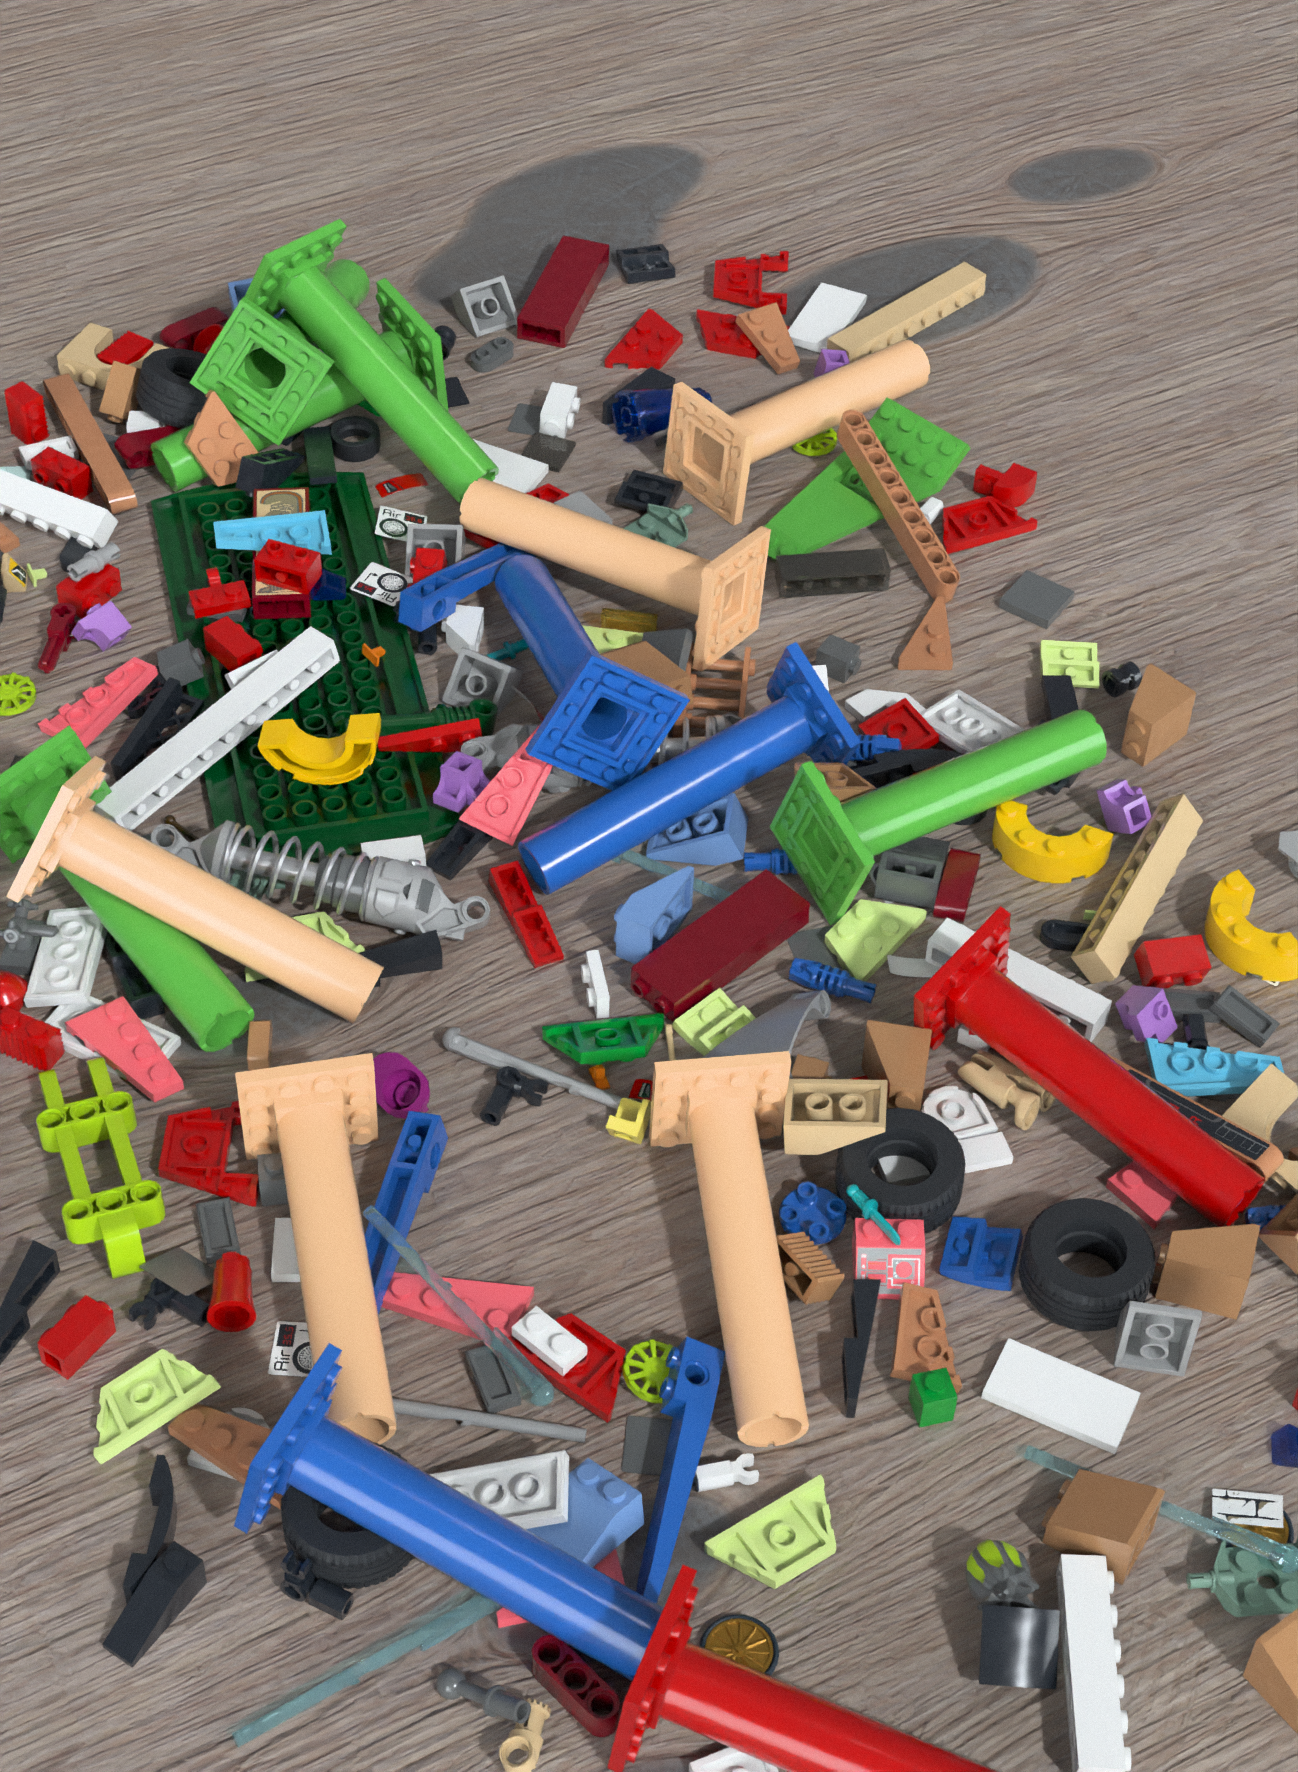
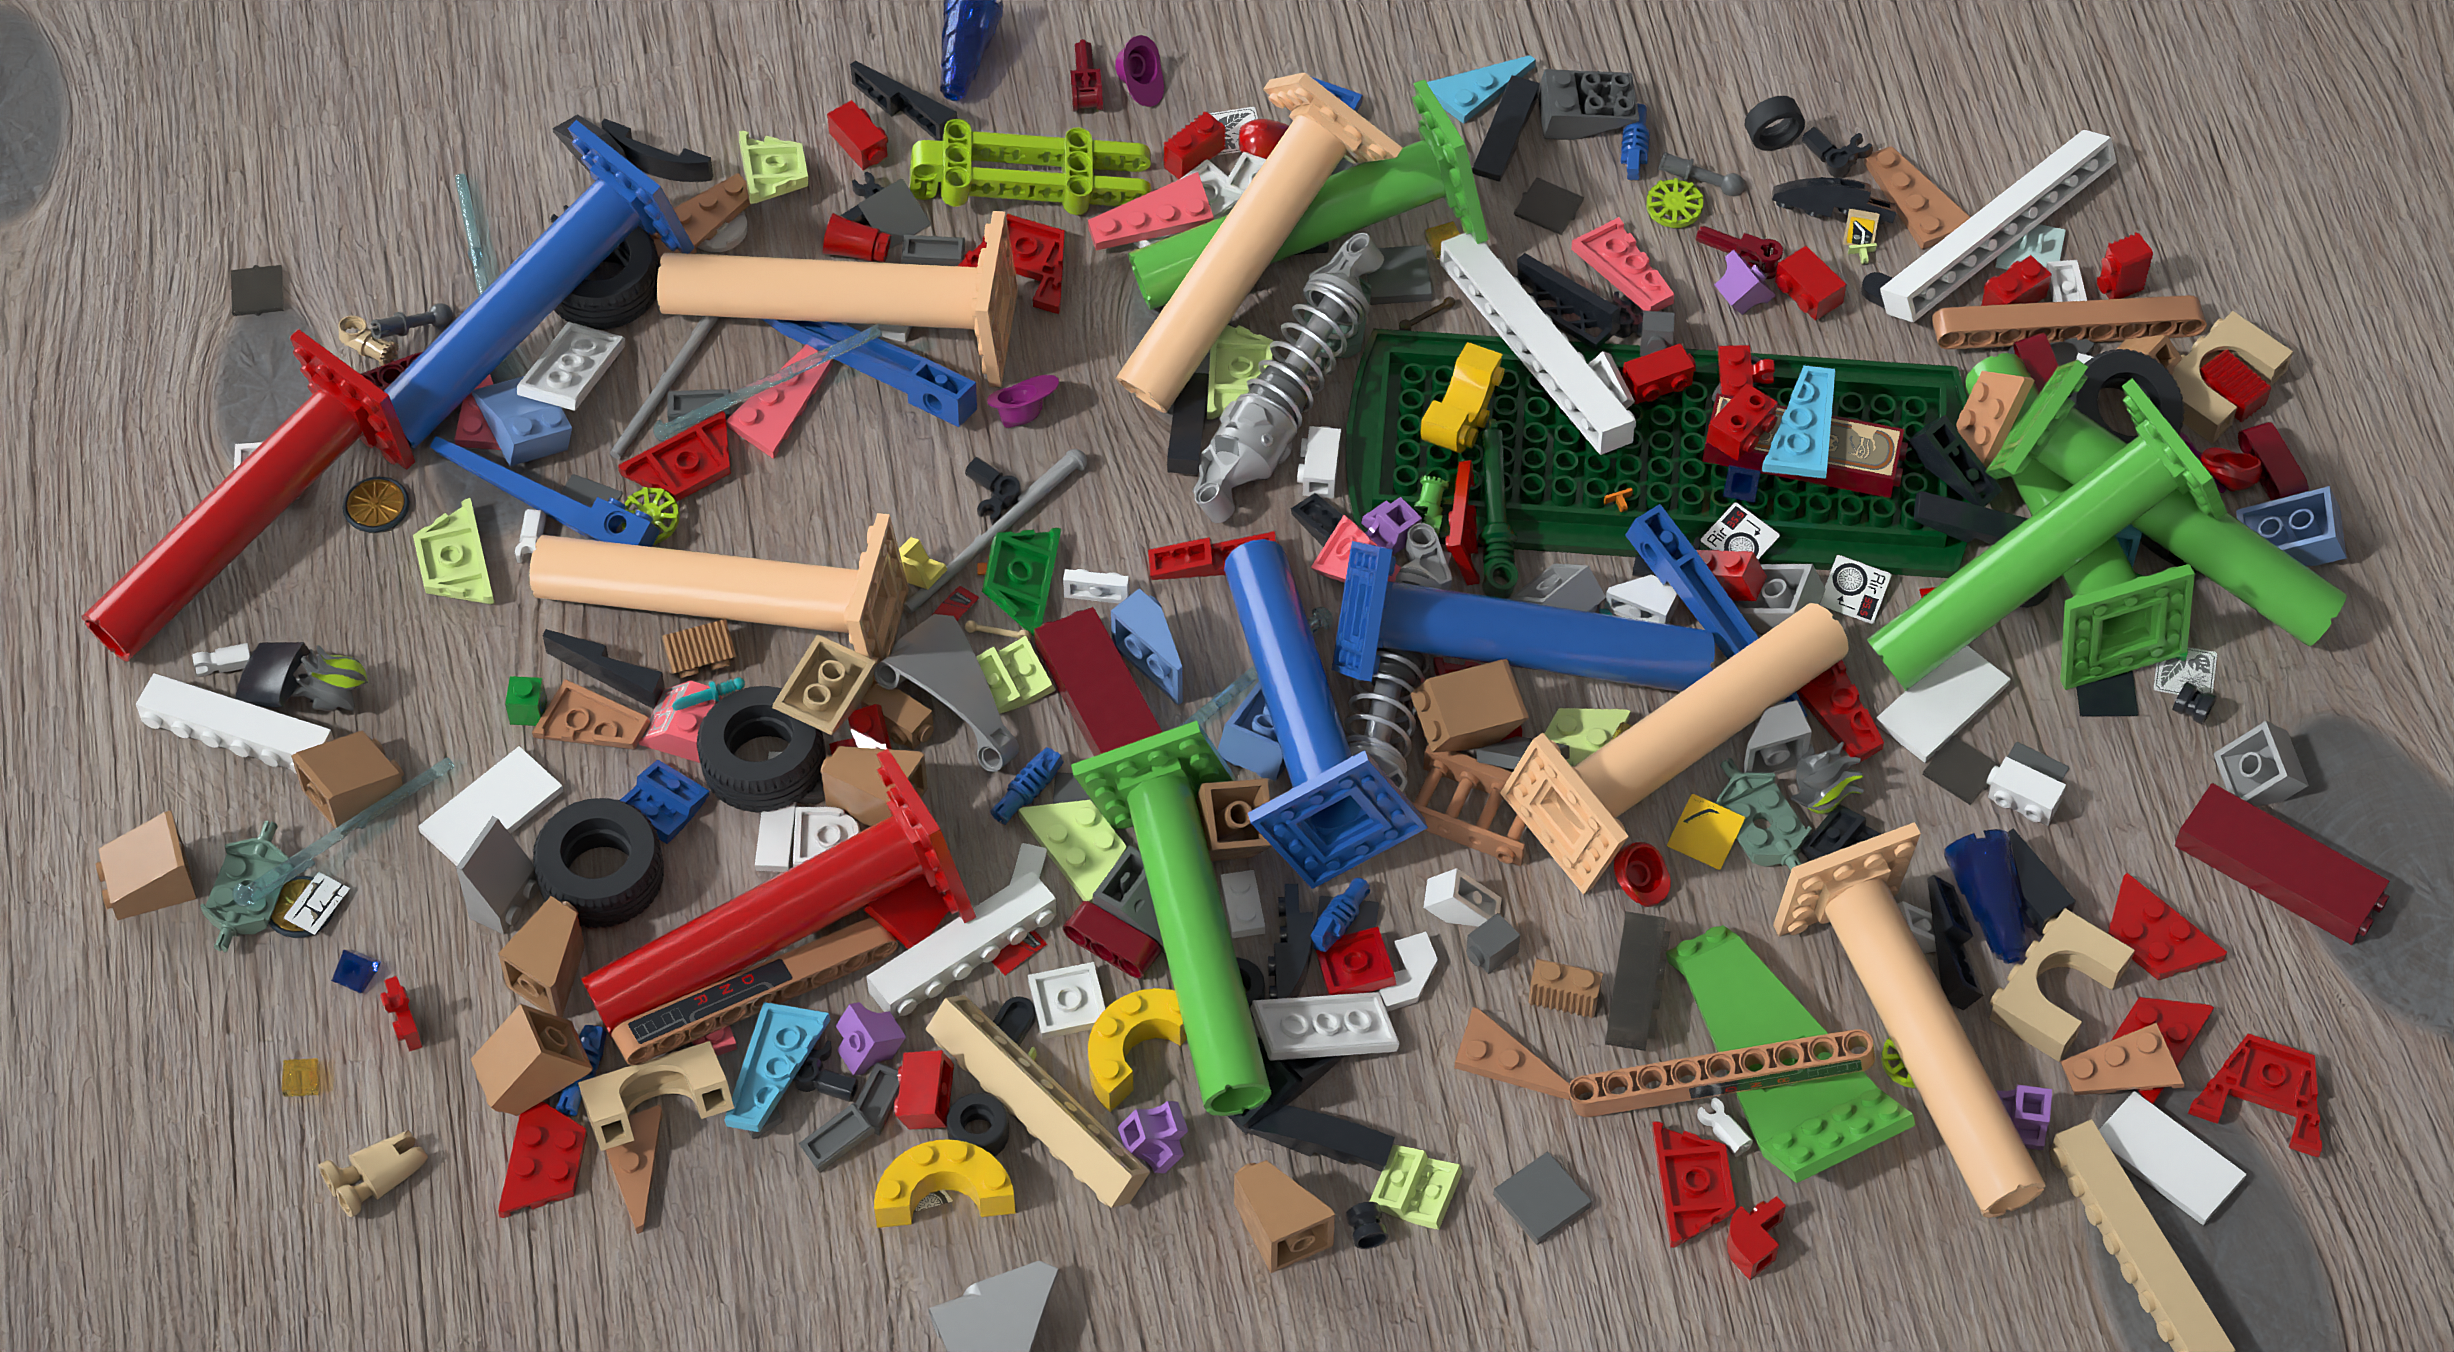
camera: 110 degrees right, 10 degrees up
light grey pin [67,542,121,582] -> none
medium nougat piece [247,1019,273,1071] -> none
dark grey plate [471,337,514,372] -> none
white plate [512,1306,587,1376] -> none
black slope [616,244,676,284] -> none
blue dish [779,1182,846,1245] -> none
none -> white bar [192,643,251,676]
none -> black tyre [947,1093,1009,1157]
none -> white tile [1028,962,1105,1040]
none -> bright green connector [1414,476,1449,536]
none -> medium nougat brick [1528,958,1603,1019]
none -> dark grey hair [1791,742,1864,814]
none -> tan arch [1989,908,2135,1062]

